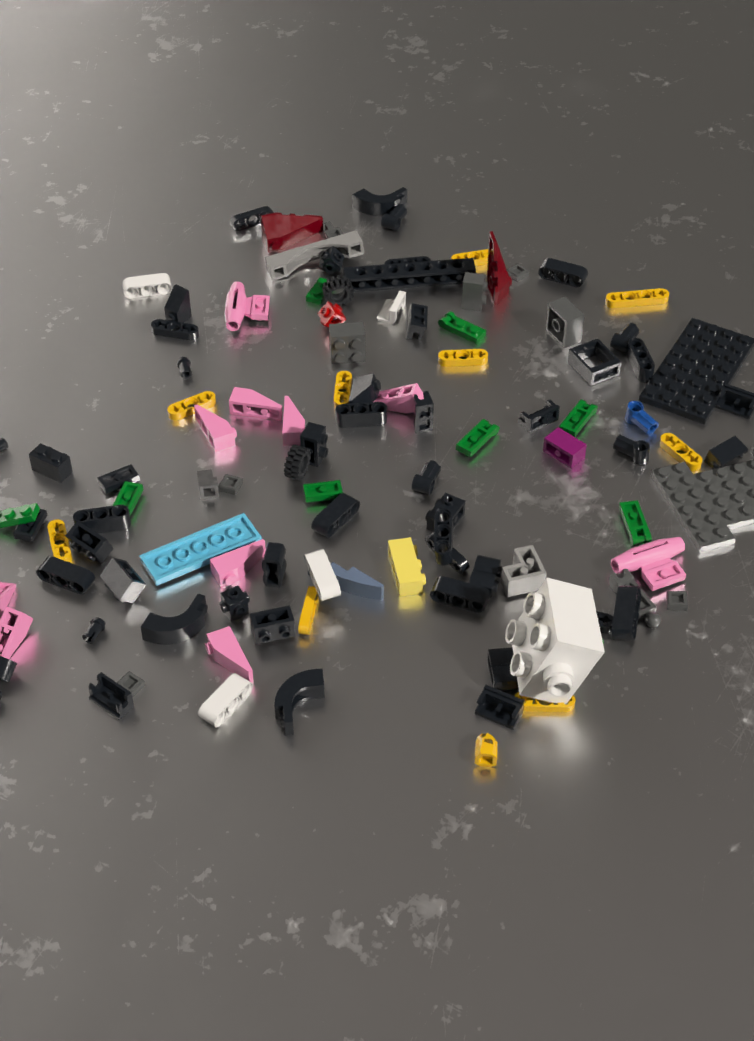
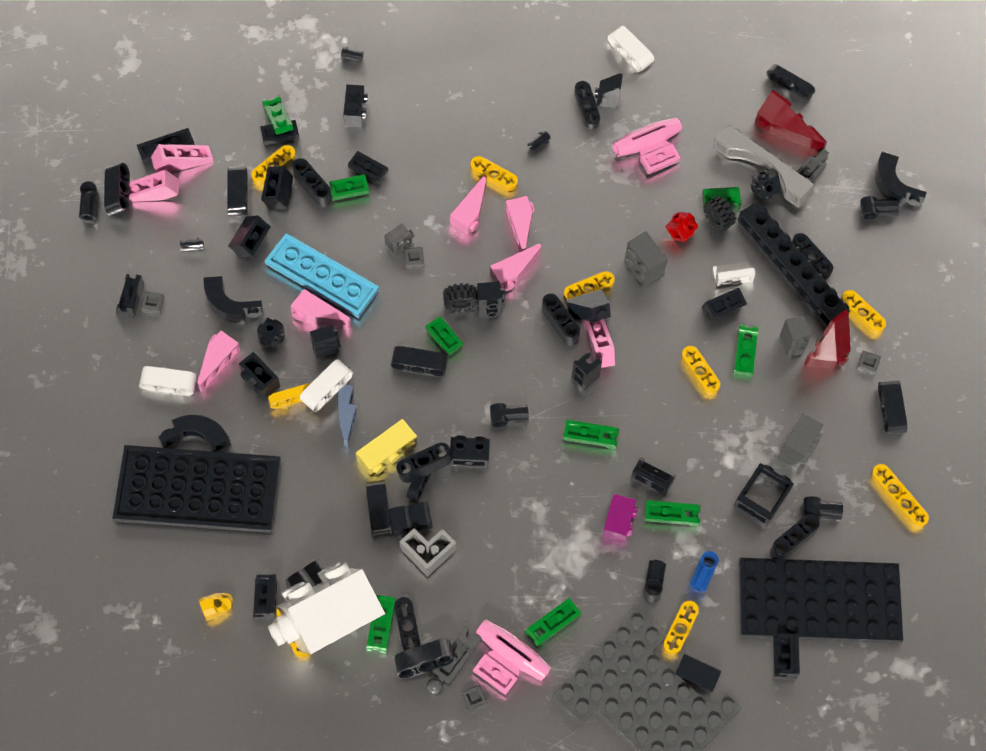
camera: 60 degrees right, 20 degrees up
none -> black plate [112,445,281,533]

